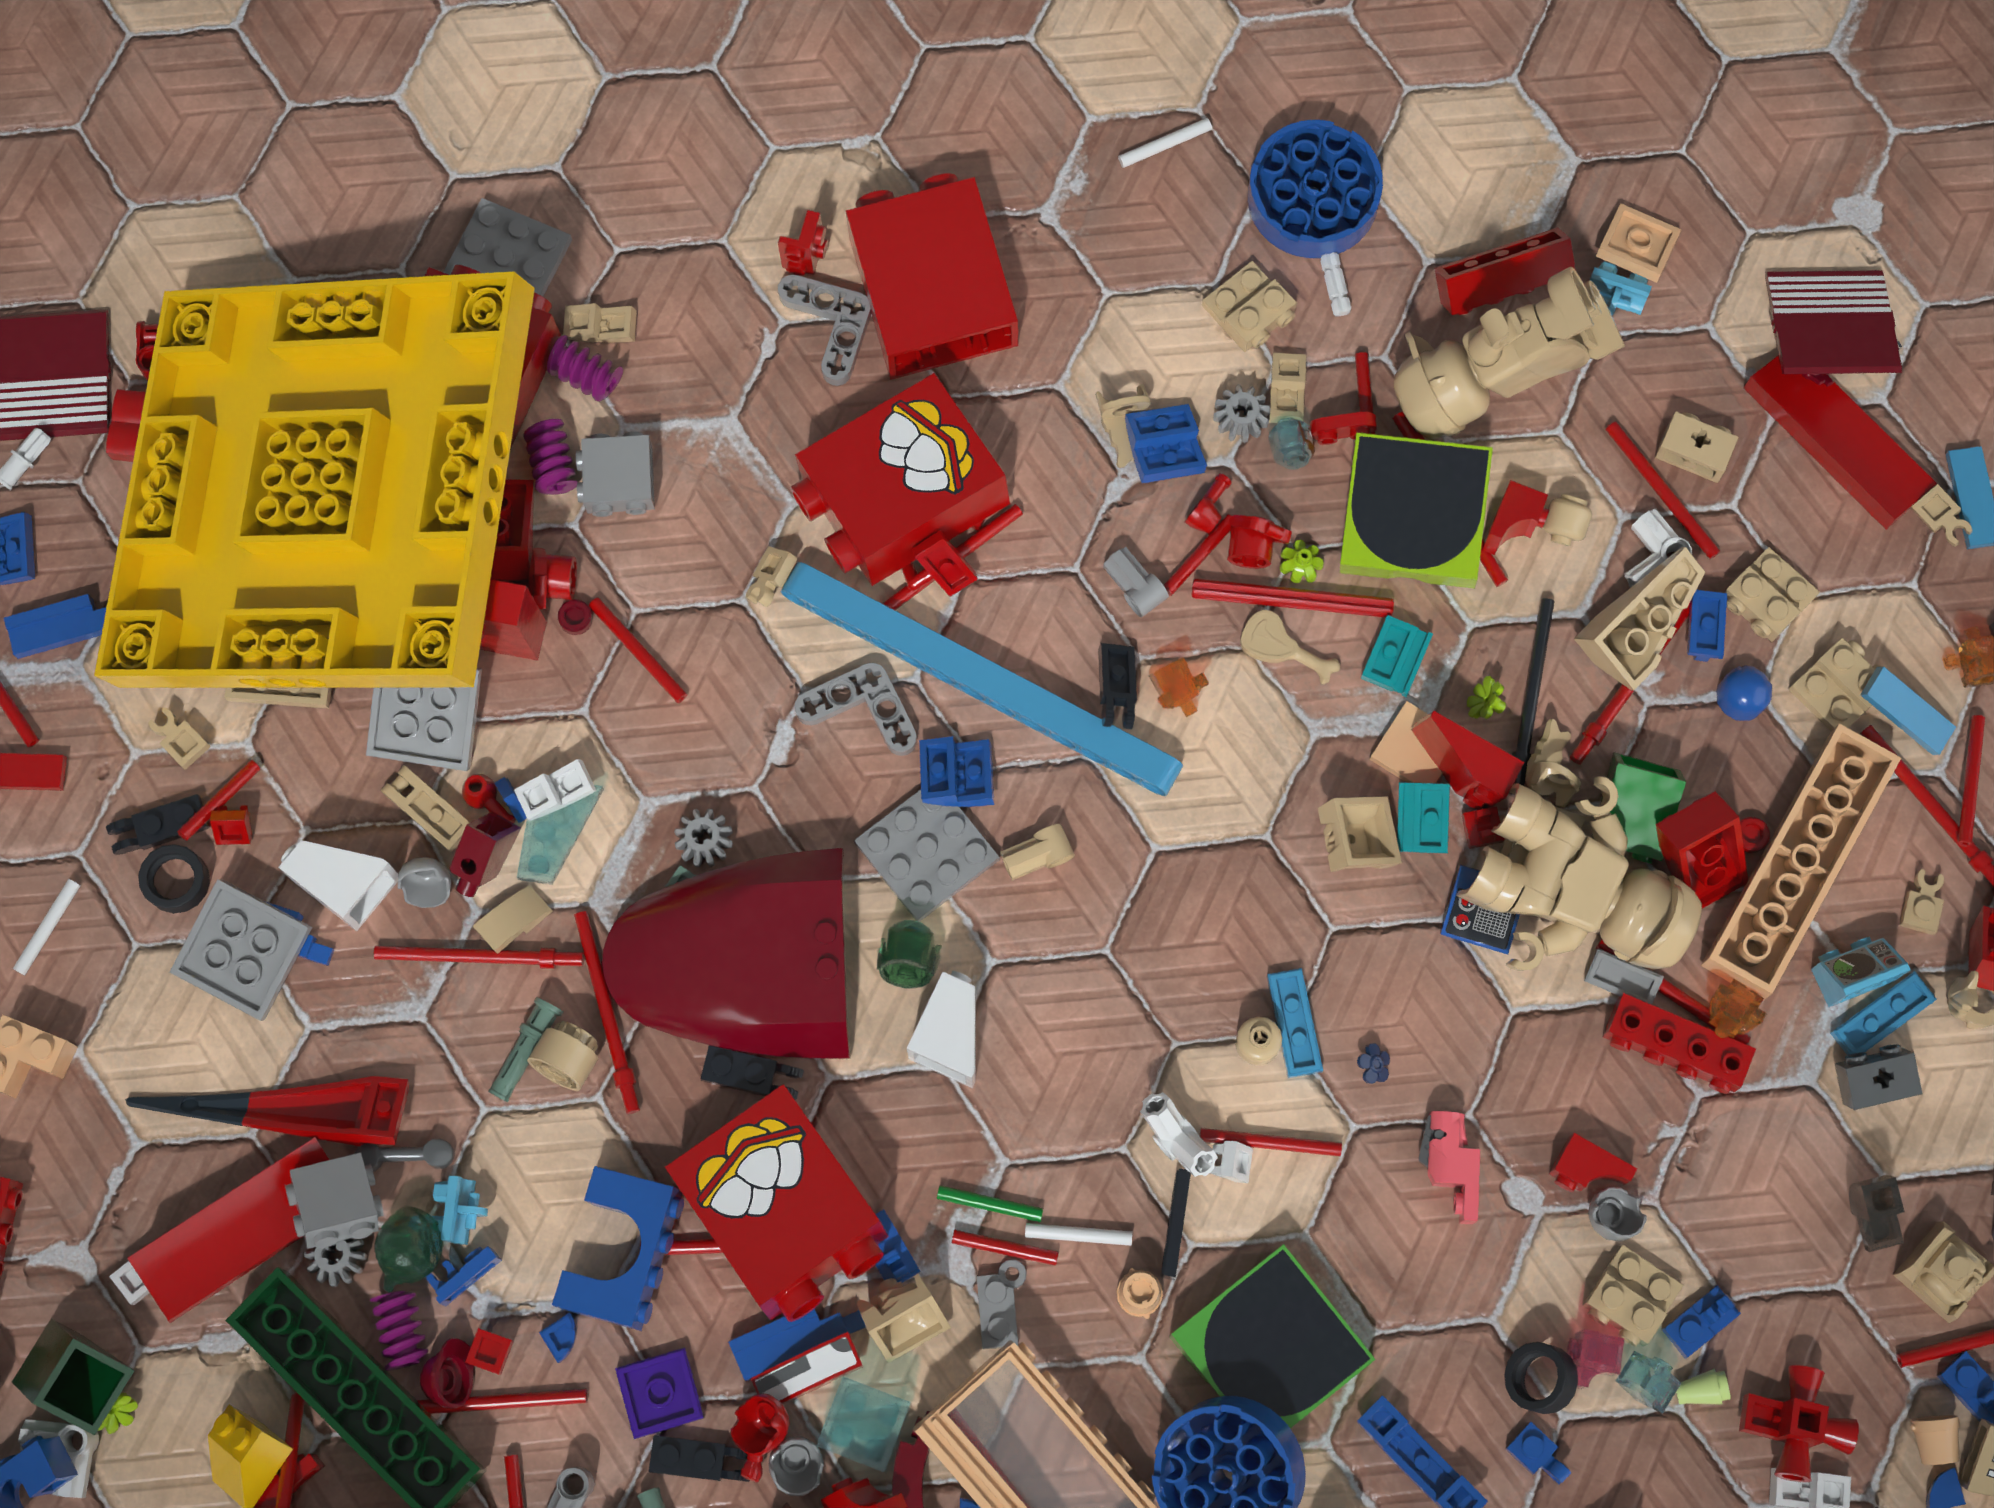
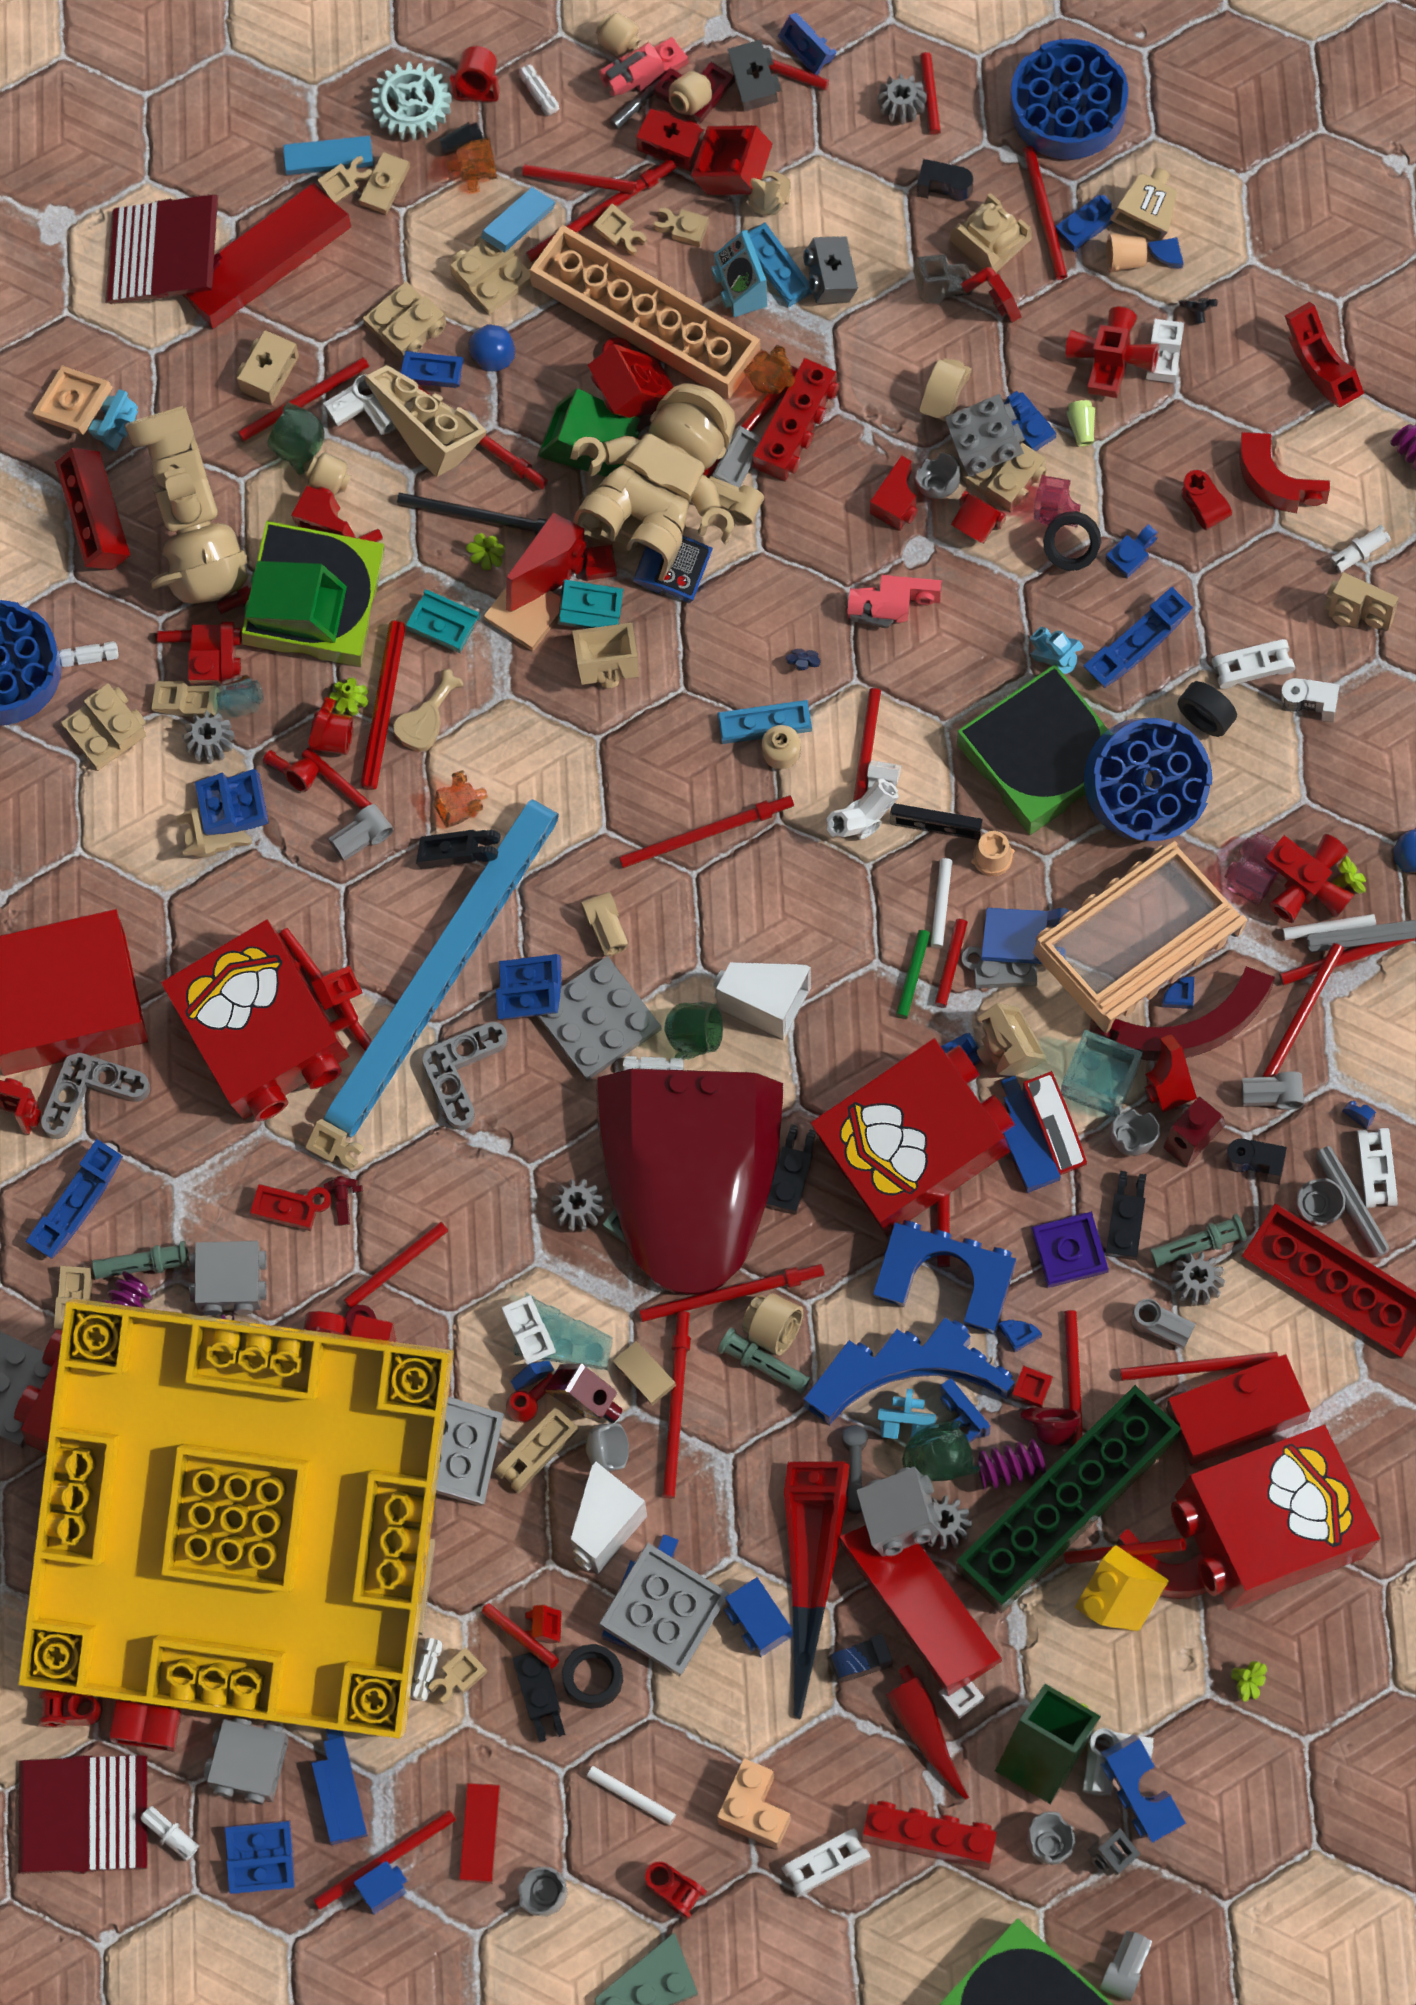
camera: 85 degrees left, 5 degrees down
red hair [731,1393,790,1483] -> none
tan hair [1525,719,1581,808] -> none
clear light blue brick [1615,1351,1682,1414] -> none
none -> blue slope [25,1139,123,1259]
none -> sand green pin [93,1241,190,1280]
none -> red arch [188,625,223,686]
none -> light grey brick [204,1717,289,1805]
none -> green slope [245,561,347,643]
none -> red hinge [250,1184,331,1231]
none -> clear green helmet [267,402,325,475]
none -> dark red piece [320,1176,363,1226]
none -> tan plate [359,152,410,215]
none -> white axle [410,1638,443,1701]
none -> tan plate [593,204,647,256]
none -> red bar [619,795,794,868]
none -> white axle [623,1056,684,1071]
none -> tan piece [709,476,765,525]
none -> blue brick [724,1577,793,1657]
none -> blue arch [804,1318,1015,1425]
none -> leg [827,1633,892,1683]
none -> red piece [886,1665,969,1800]
none -> tan brick [919,358,972,422]
none -> light grey brick [945,394,1025,477]
none -> red piece [951,491,1006,544]
none -> red plate [961,267,1022,323]
none -> blue flag [981,908,1069,964]
none -> medium azure hips [1029,627,1084,674]

